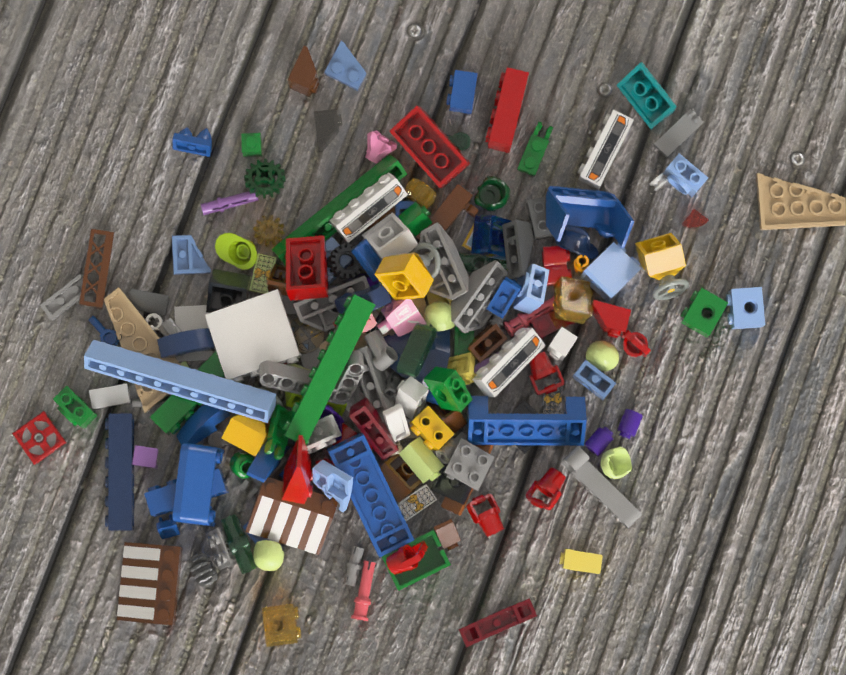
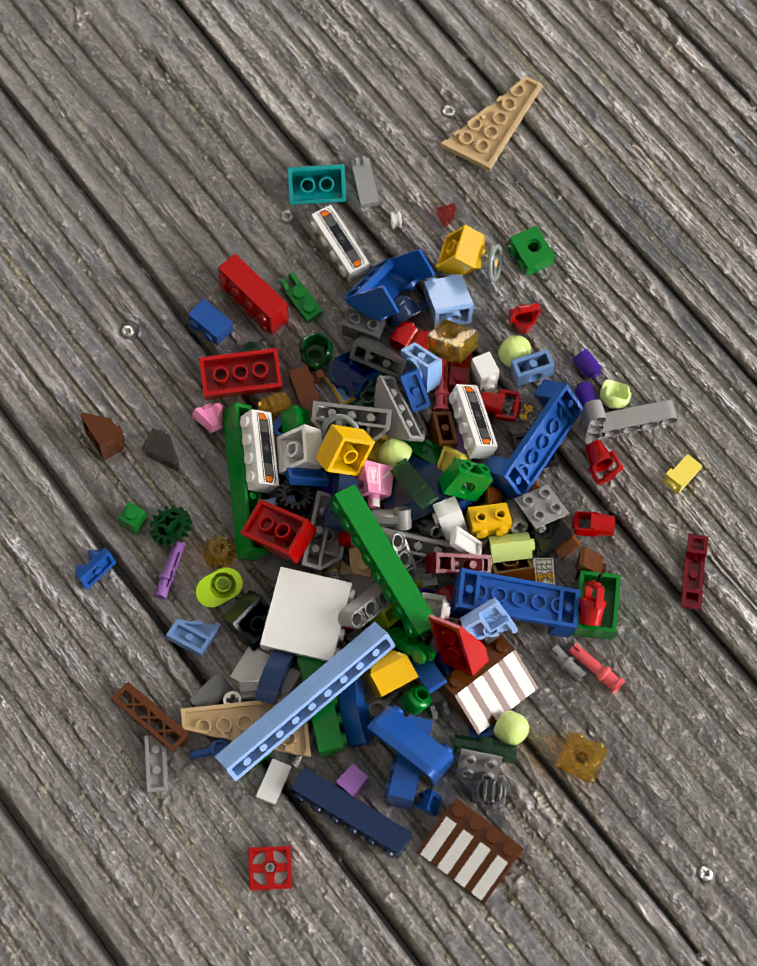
camera: 55 degrees left, 15 degrees down
green brick [53,385,98,429] -> none
tile [249,253,277,294] -> none
reddish brown slope [267,264,287,296] -> none
medium blue wing [324,41,366,91] -> none
light orange pin [573,255,589,273] -> none
red slope [590,300,631,338] -> none
light blue brick [663,153,708,197] -> none
light blue brick [726,287,765,329] -> none

